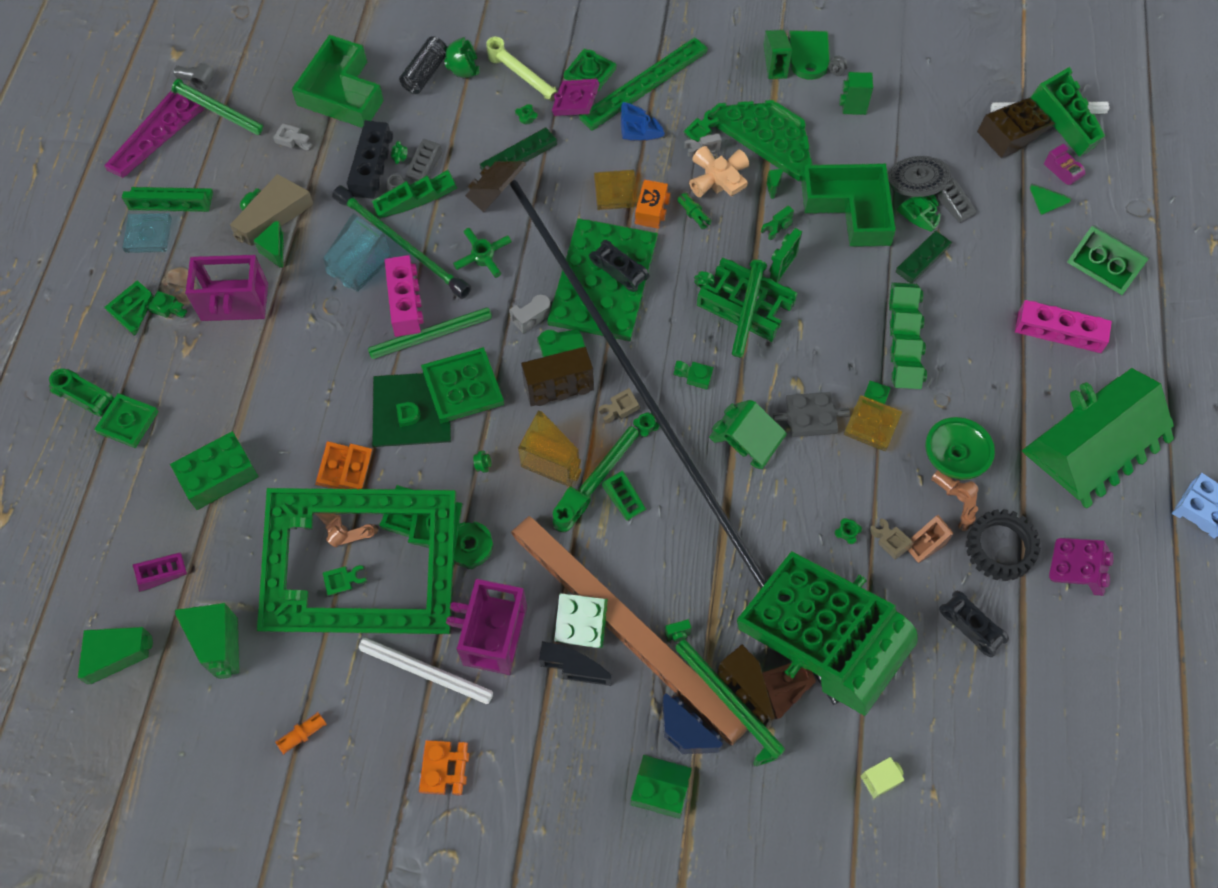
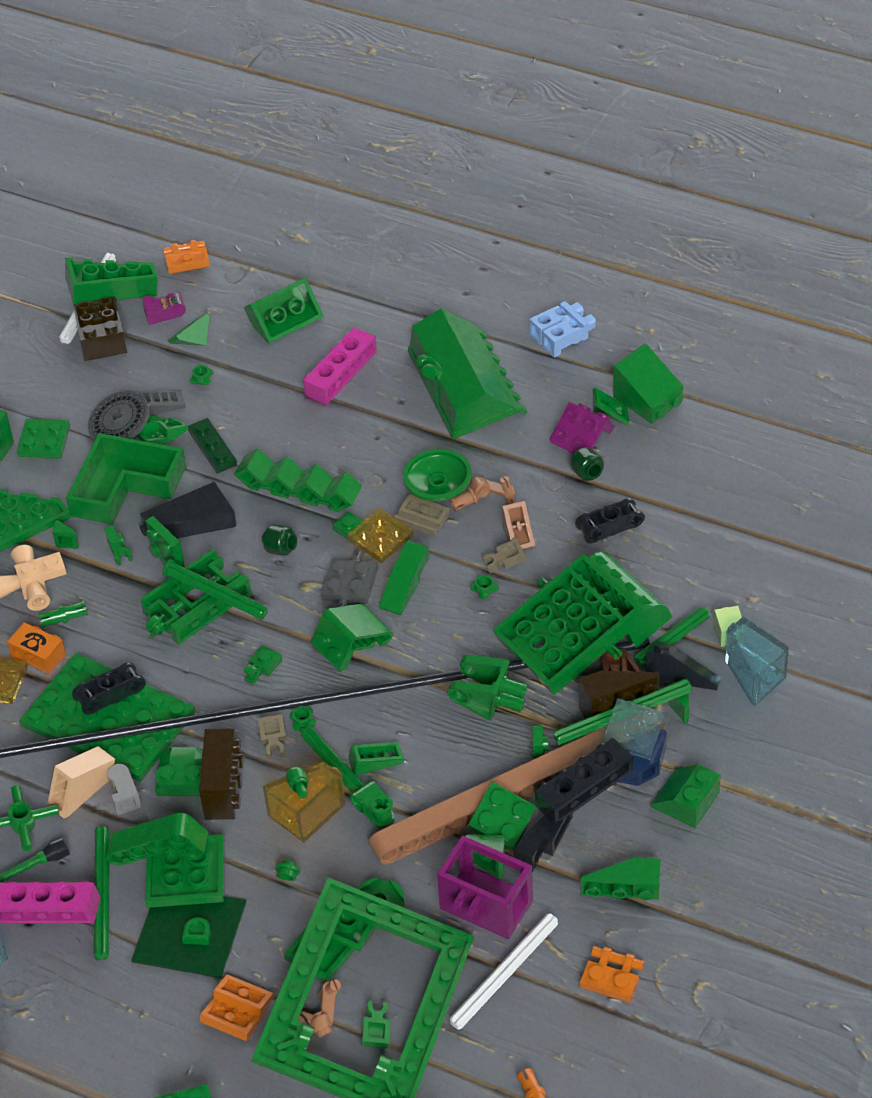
camera: 70 degrees left, 15 degrees down
black tyre [966,509,1041,581] -> none
none -> green plate [17,419,70,459]
none -> light nougat slope [47,747,115,819]
none -> green beam [106,813,208,866]
none -> black slope [139,482,237,539]
none -> orange plate [163,240,210,274]
none -> green plate [190,365,214,385]
none -> dark green head [262,524,297,556]
none -> green cylinder [286,766,309,798]
none -> green slope [379,541,429,615]
none -> dark tan plate [394,494,450,537]
none -> green piece [447,655,528,721]
none -> green slope [465,834,506,879]
none -> black brick [535,738,633,825]
none -> dark green head [570,447,604,481]
none -> green slope [581,857,661,900]
none -> green slope [593,387,630,425]
none -> clear light blue plate [602,698,666,760]
none -> green slope [613,343,683,424]
none -> green axle [634,607,710,667]
none -> black slope [645,642,721,691]
none -> clear light blue slope [725,617,789,706]

